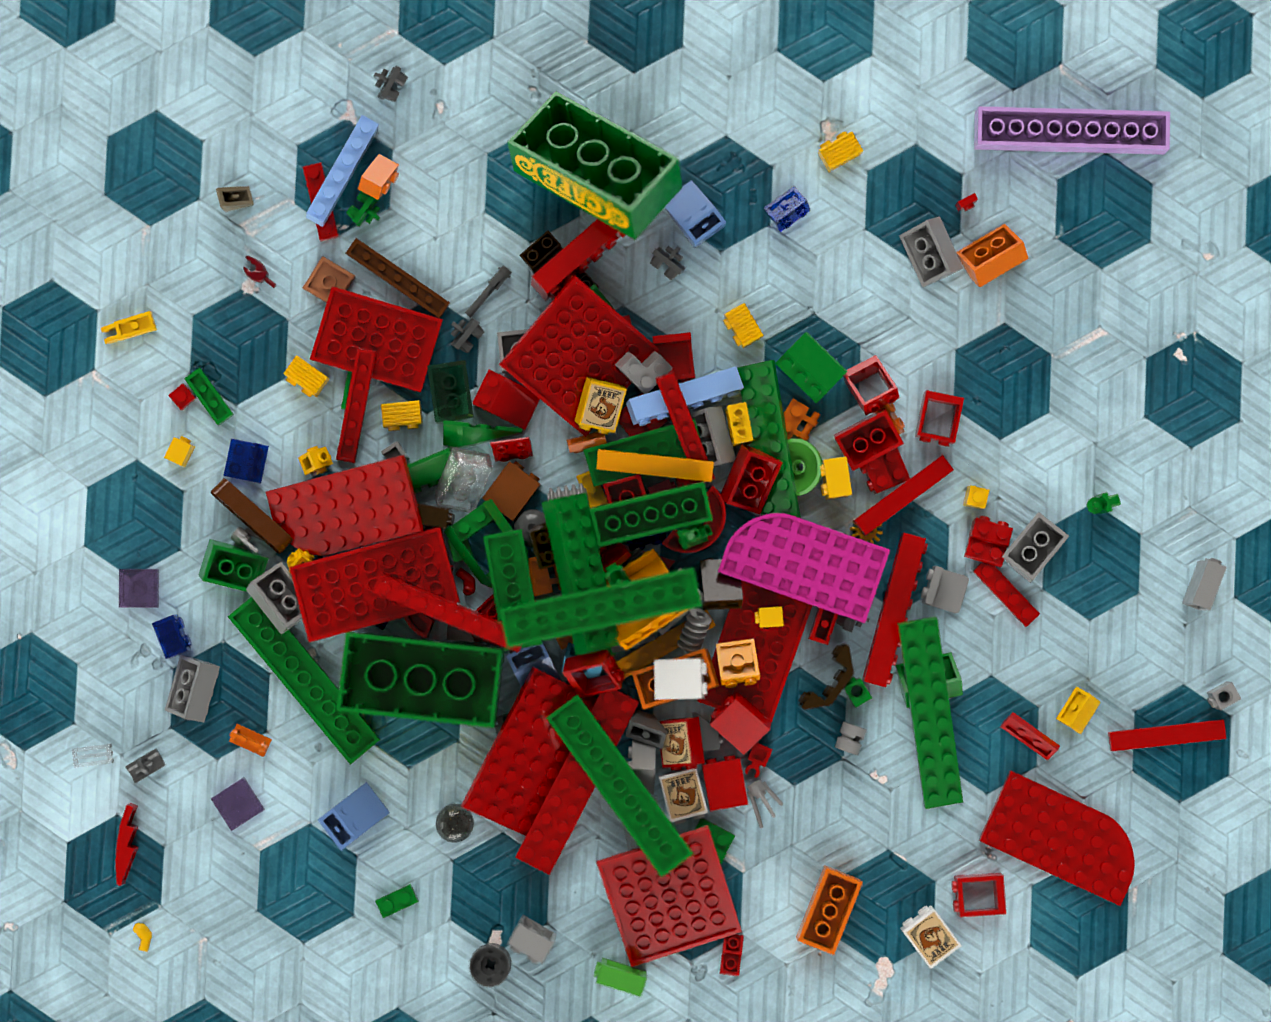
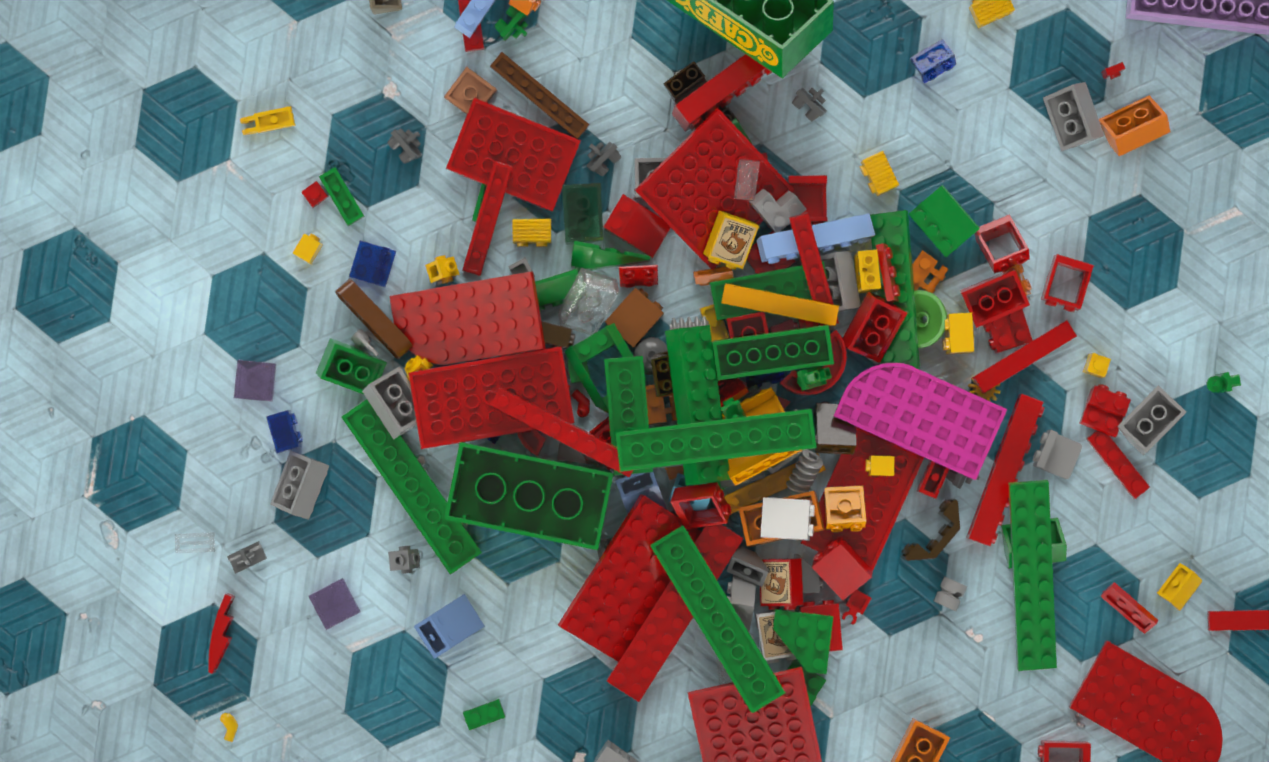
camera: 10 degrees right, 0 degrees up
orange hinge [229,724,272,757] -> none
dark red hand [243,256,277,288] -> none
yellow brick [283,355,330,397] -> none
clear smoke cylinder [435,803,474,843] -> none
dark grey pin [465,265,512,318] -> none
medium blue slope [665,180,726,249] -> none
light grey plant [747,779,783,828] -> none
green brick [843,676,872,708] -> none
none -> dark grey hips [387,128,423,164]
none -> dark grey brick [388,546,420,574]
none -> clear plate [734,159,760,200]
none -> green plate [773,609,833,675]
none -> red plate [876,243,900,303]

